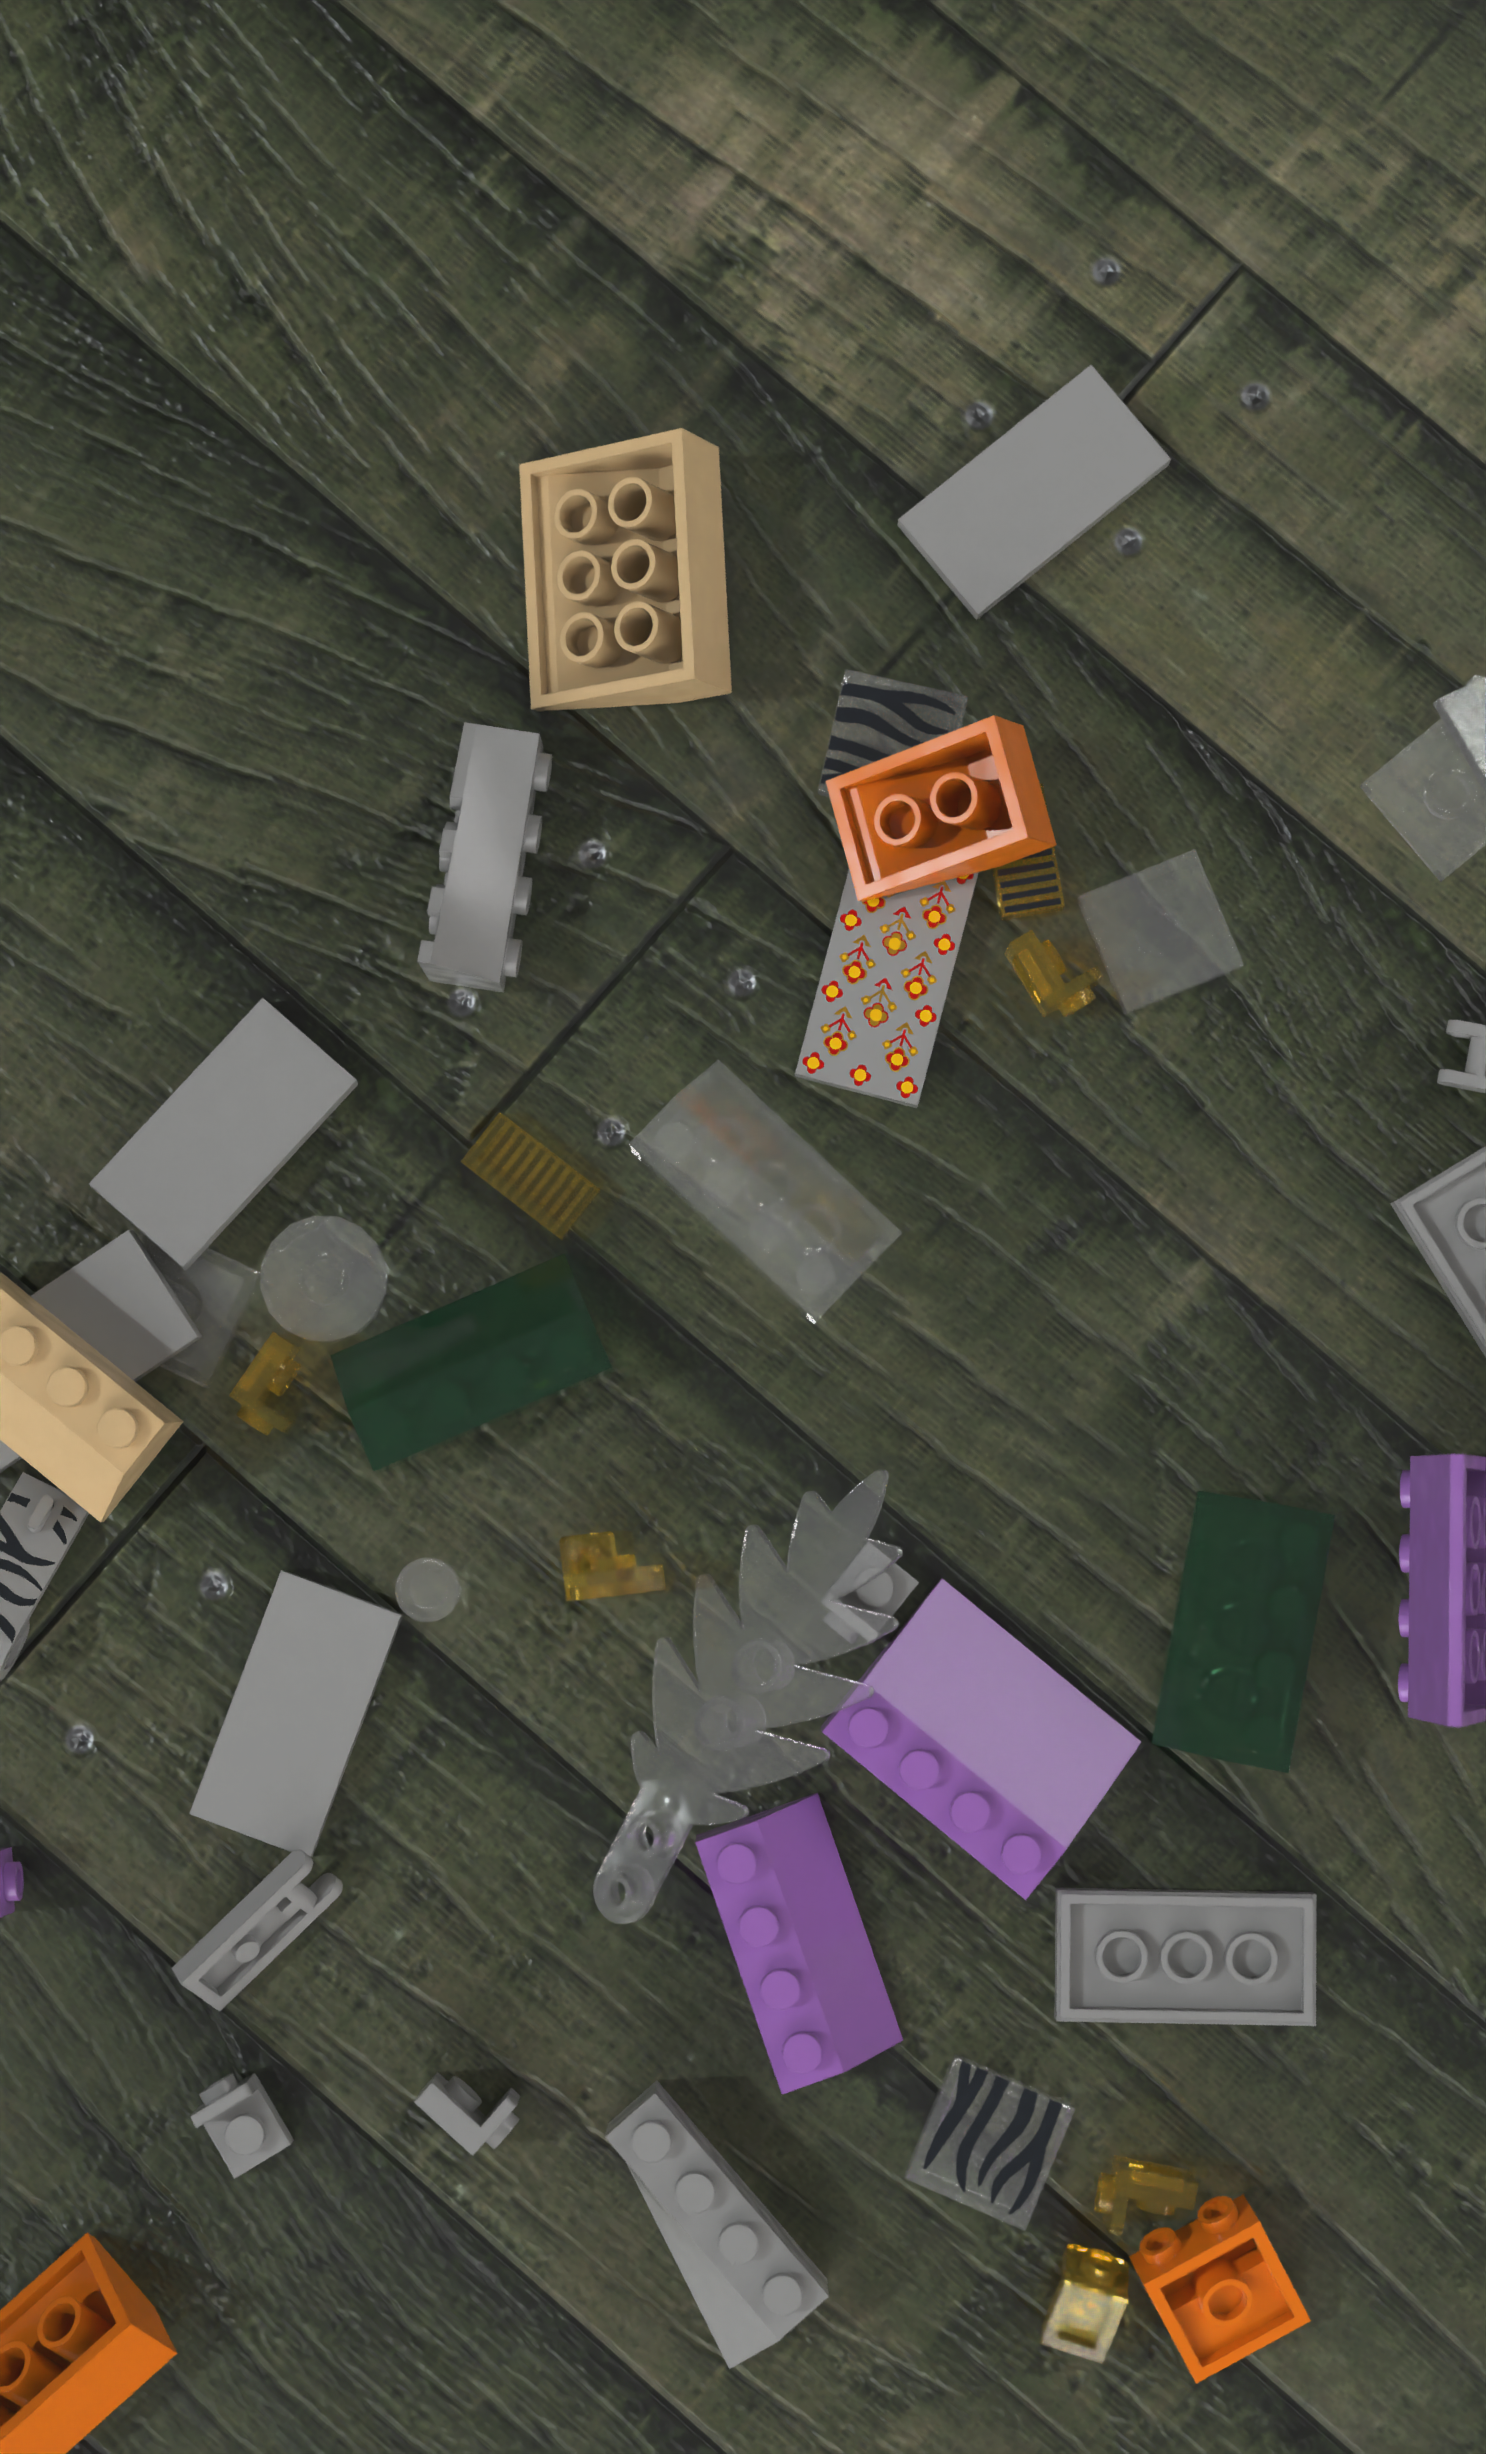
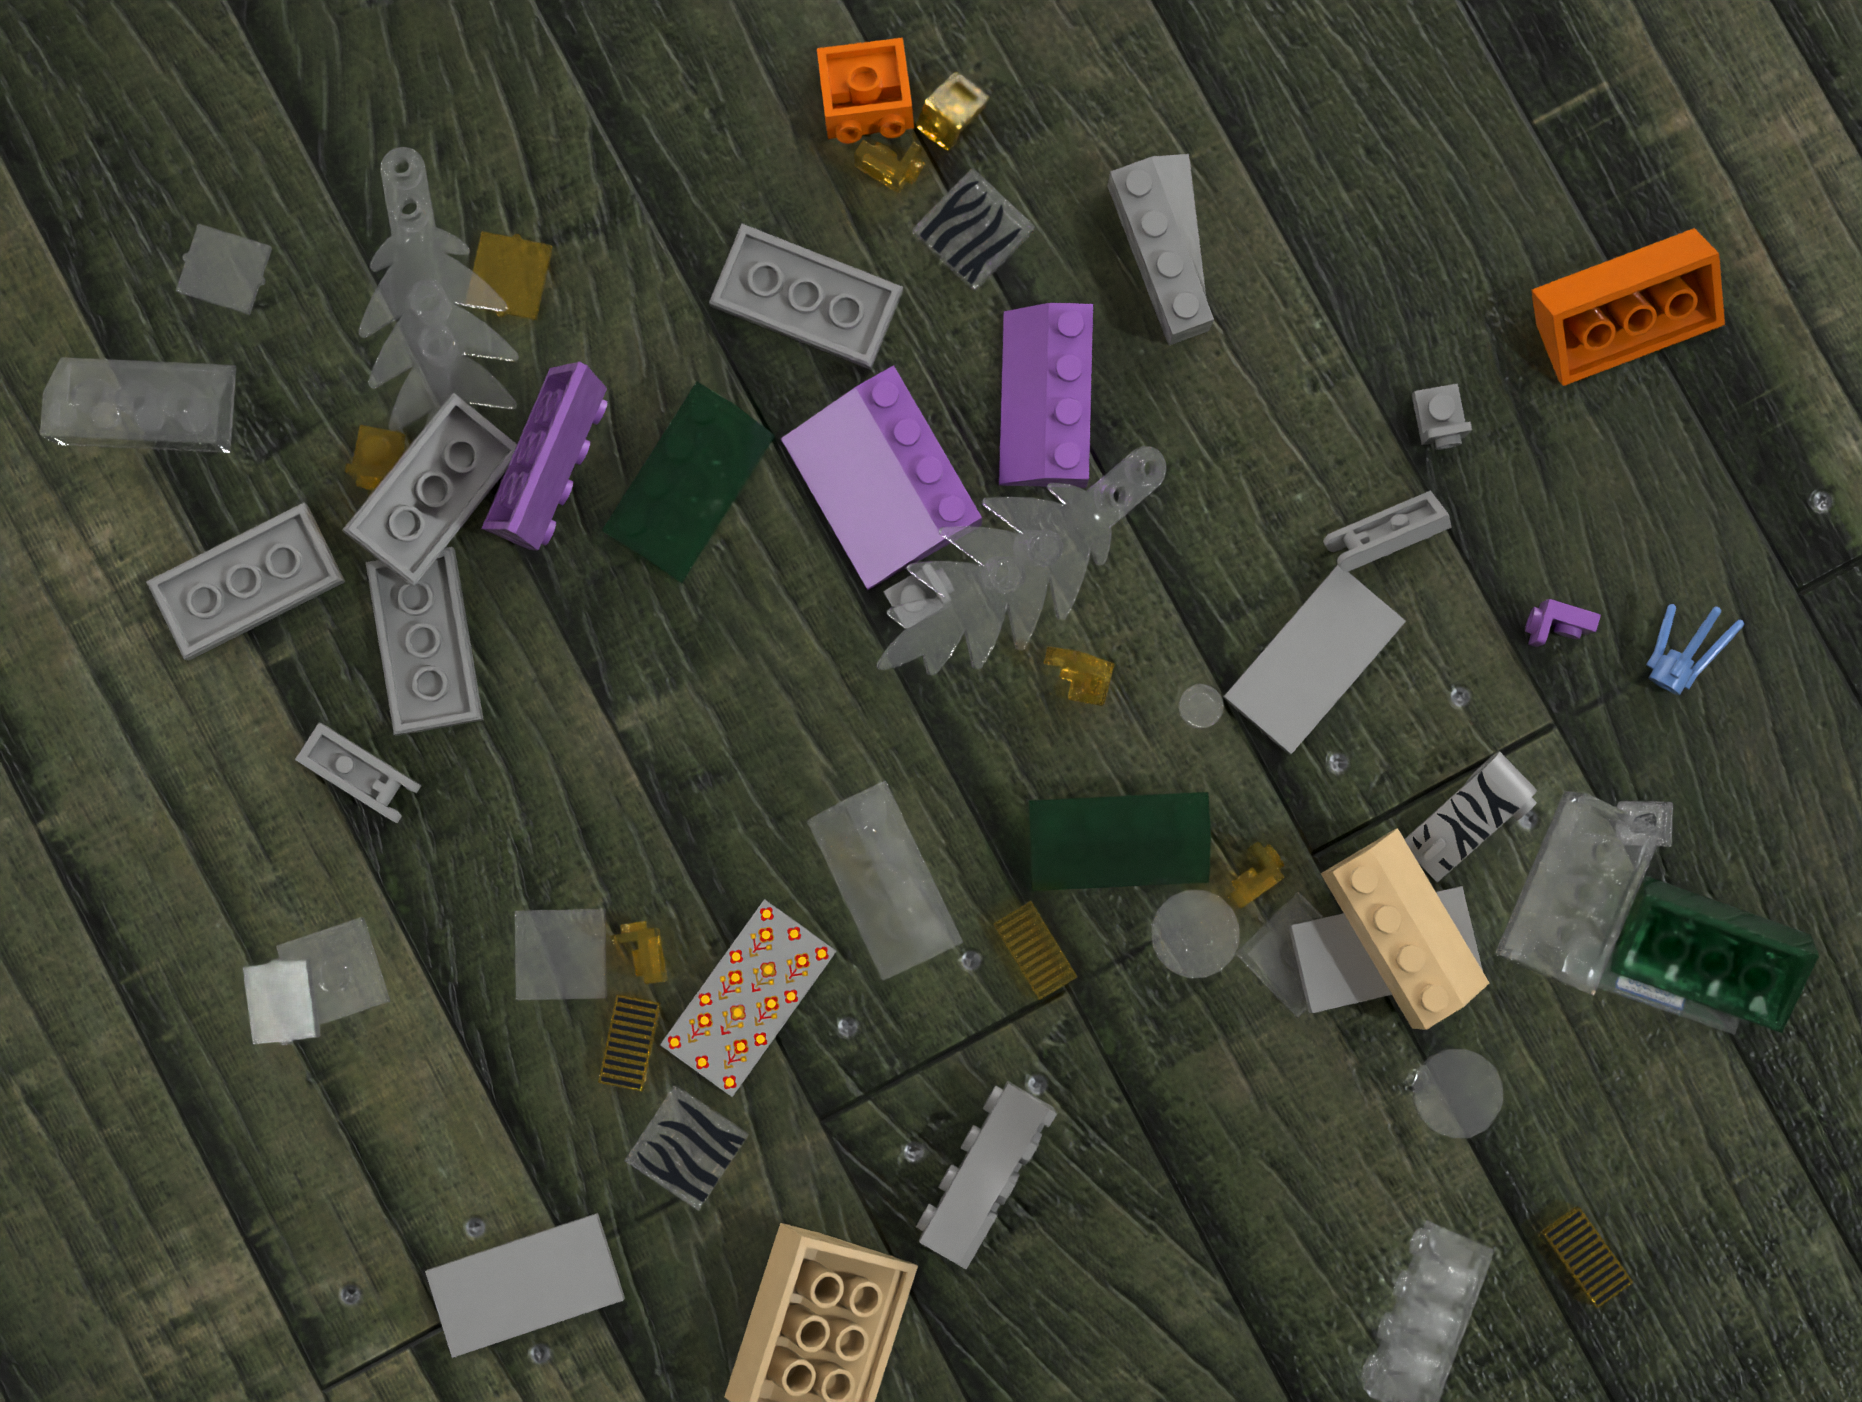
camera: 155 degrees left, 0 degrees up
light grey tile [89,998,358,1271] -> none
light grey bracket [414,2072,520,2156] -> none
orange slope [826,715,1057,902] -> none

